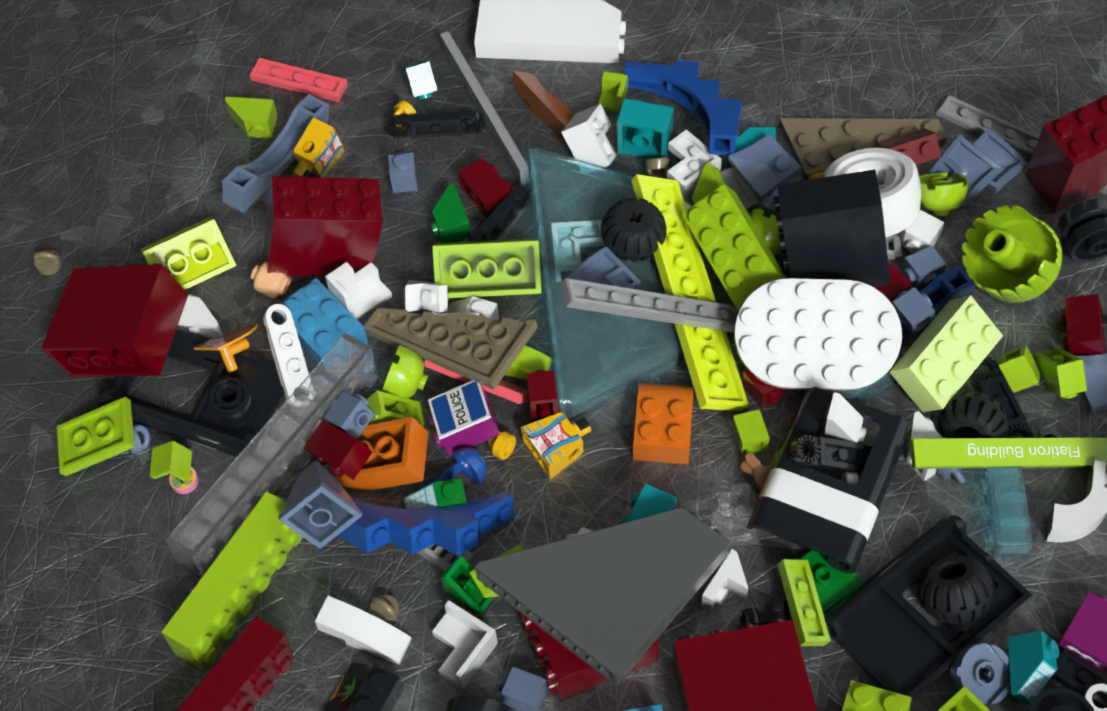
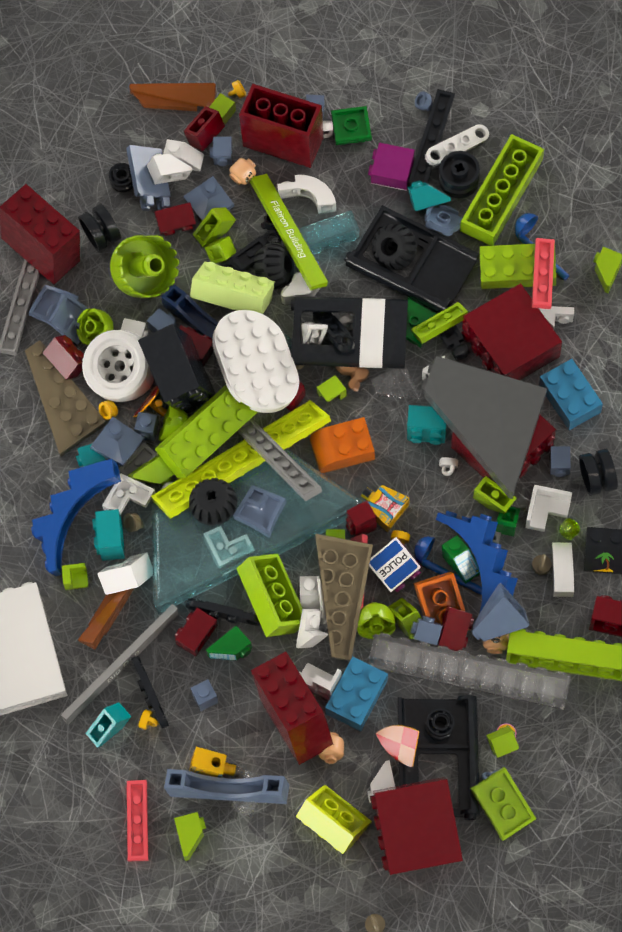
camera: 110 degrees left, 10 degrees up
white plate [263,304,314,410] -> none
sand blue brick [892,287,935,336] -> none
none -> clear neon green tile [559,518,580,540]

